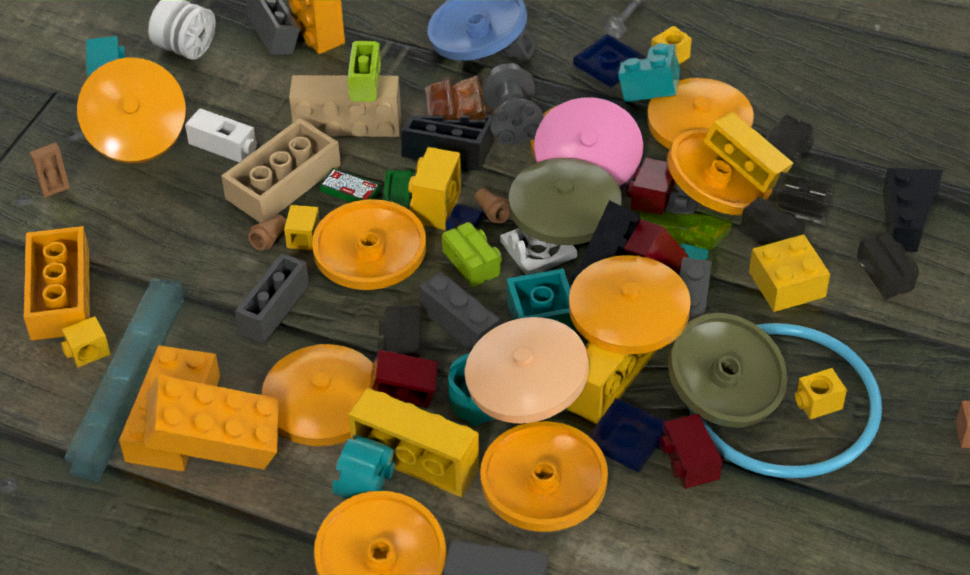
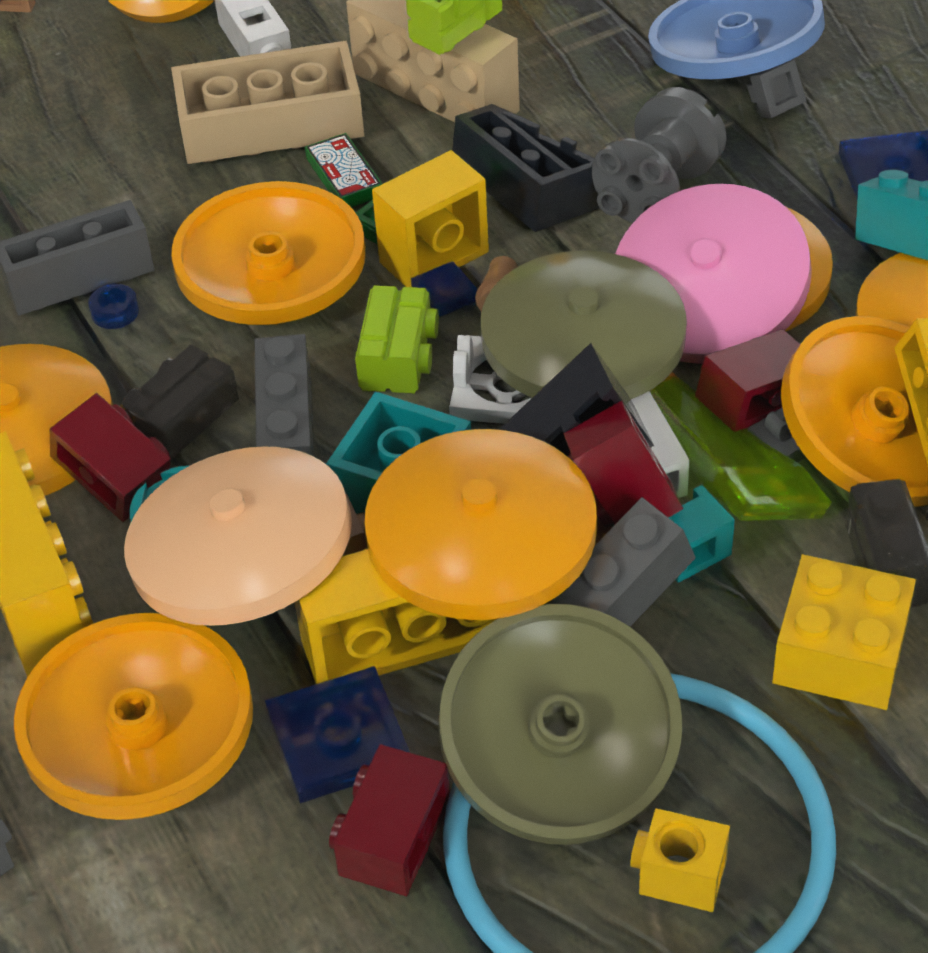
camera: 40 degrees right, 0 degrees up
medium nougat cone [248,214,286,251] -> none
yellow brick [284,205,320,250] -> none
clear orange brick [425,76,486,120] -> none
none -> clear blue tile [88,284,139,329]

